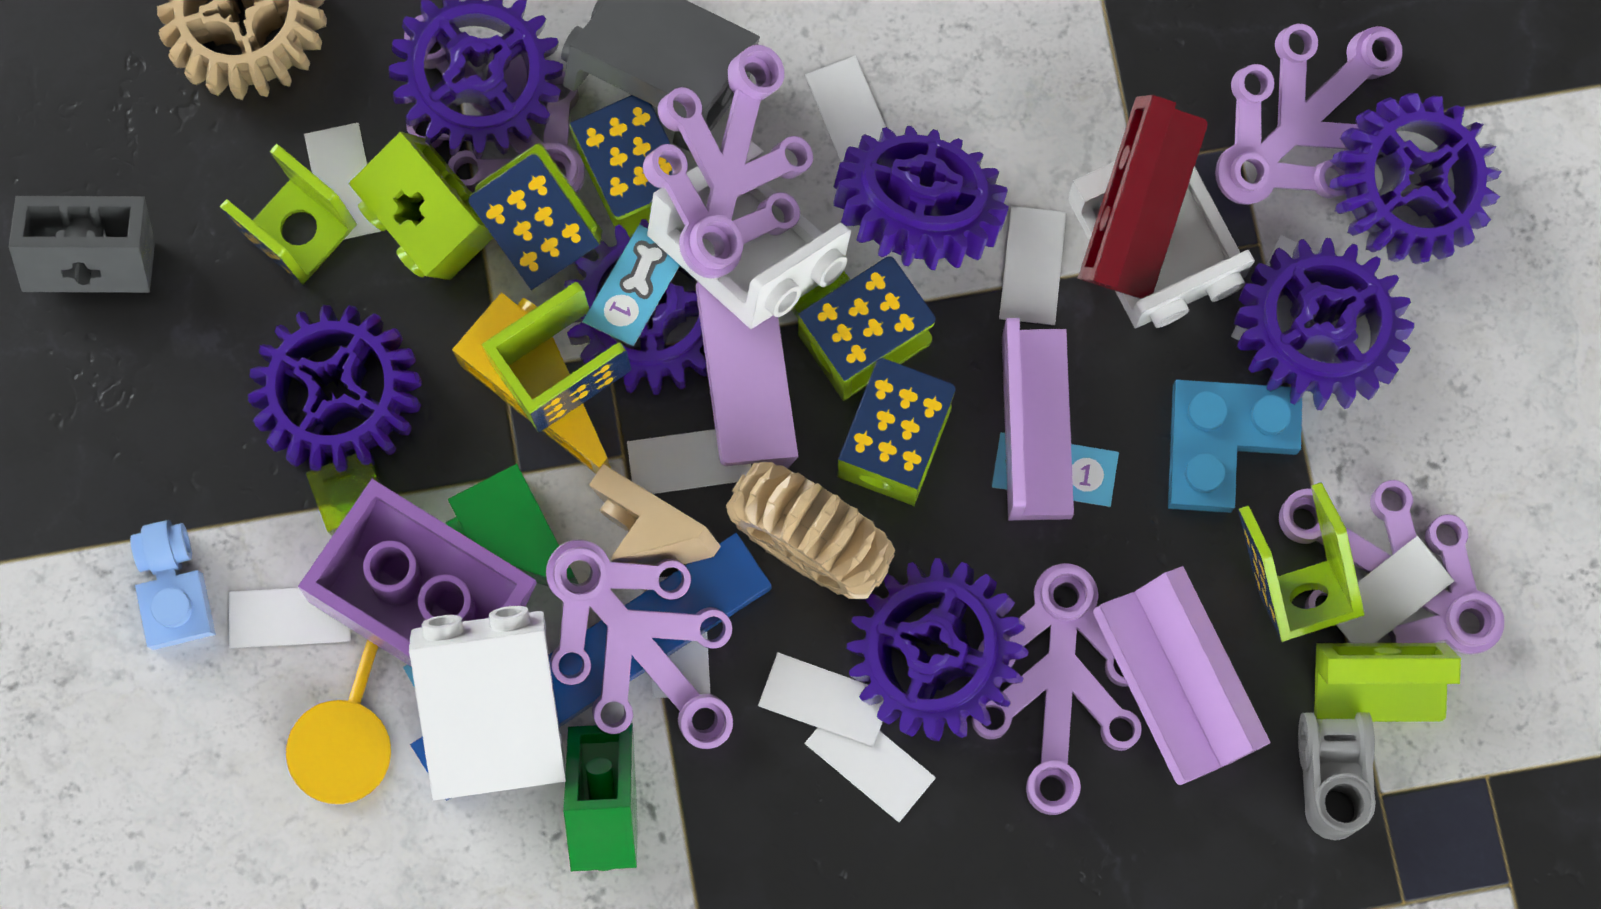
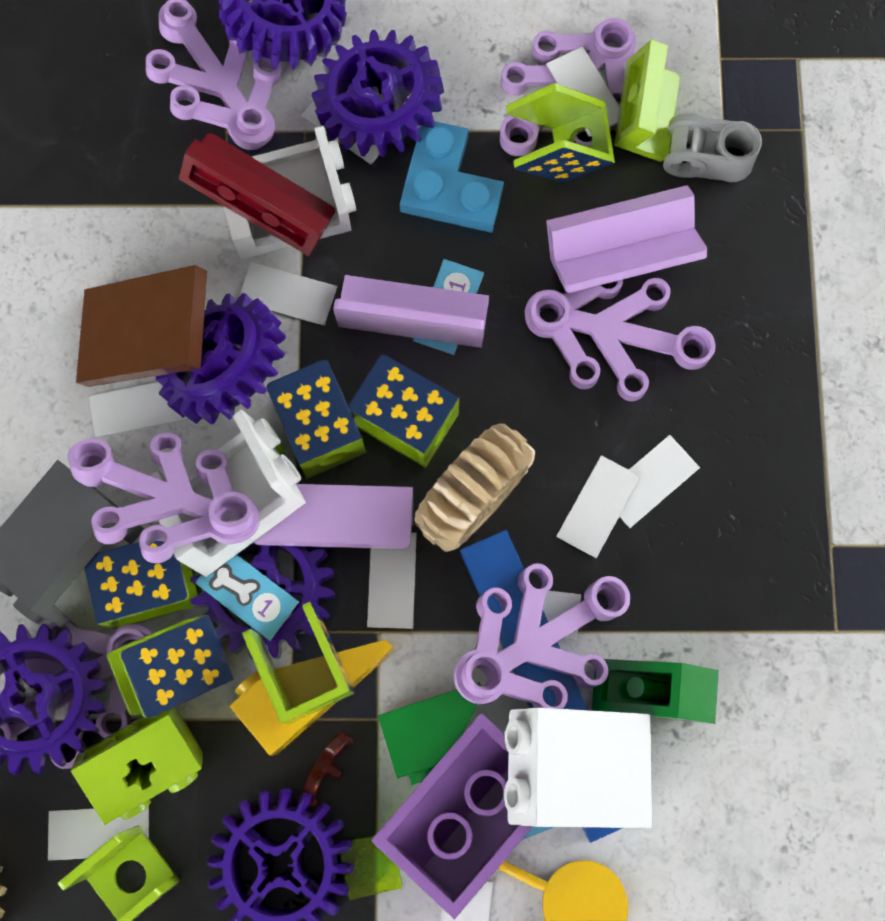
camera: 80 degrees left, 0 degrees up
tan slope [589,464,721,569] -> none
dark purple gear [846,558,1028,741] -> none
none -> reddish brown tile [76,265,207,387]
none -> clear red piece [302,732,354,806]

